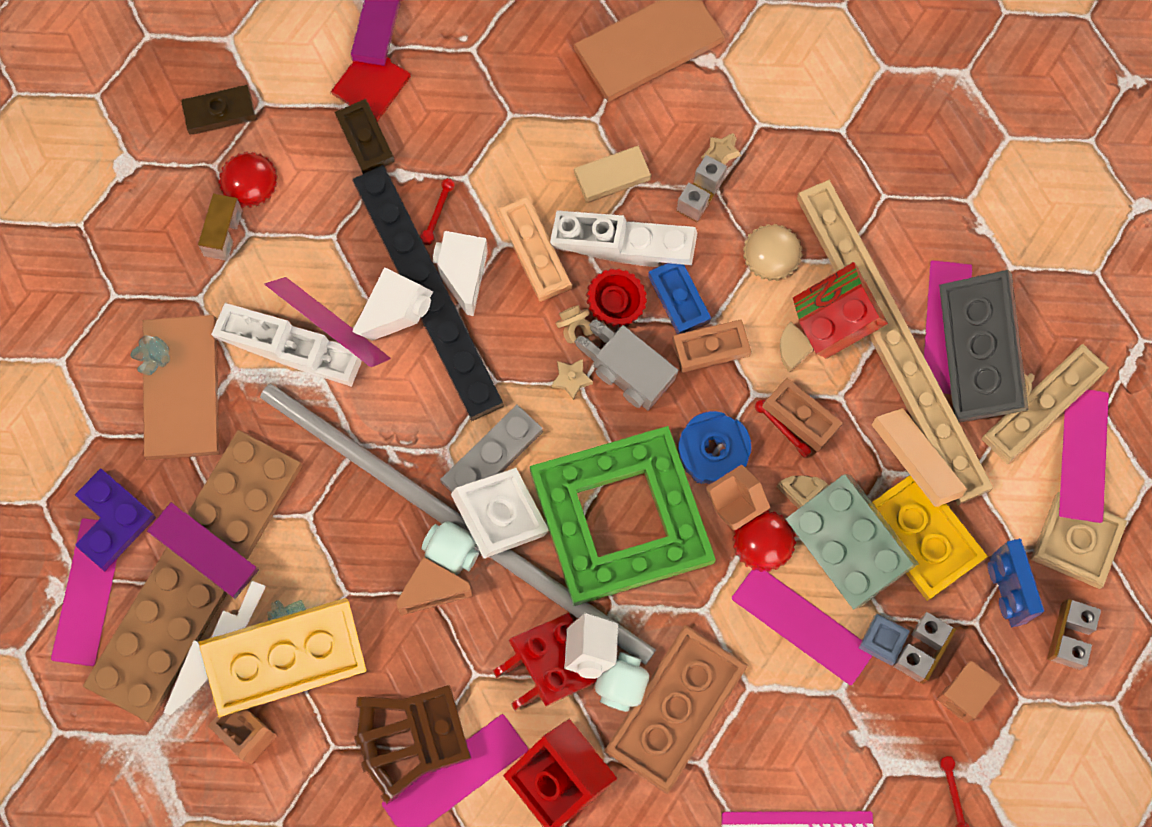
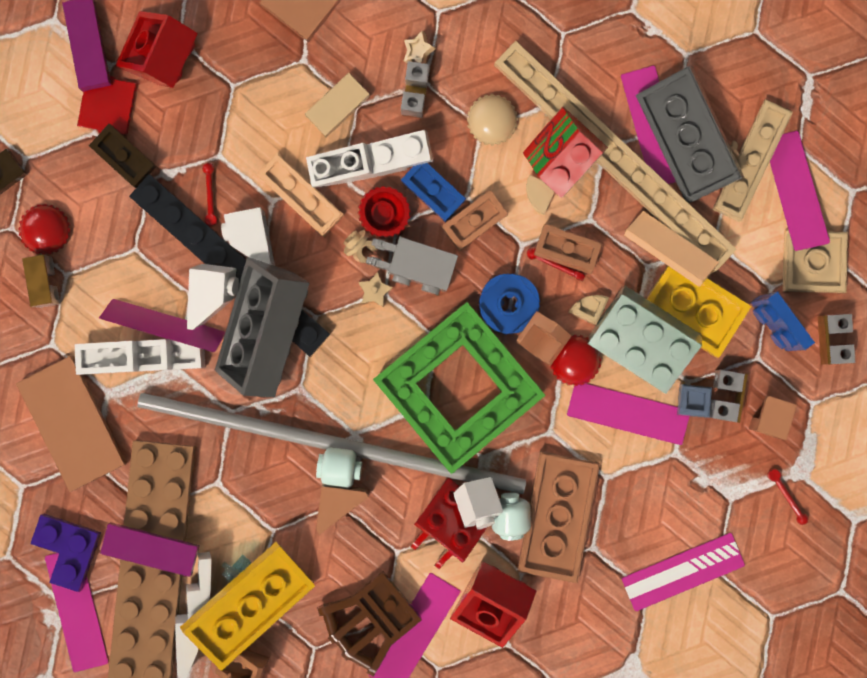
camera: 20 degrees left, 15 degrees up
clear light blue plate [130,335,170,375] -> none
light grey plate [440,405,543,493] -> none
white plate [451,468,549,558] -> none
none -> red slope [115,11,198,88]
none -> dark grey slope [215,258,309,397]

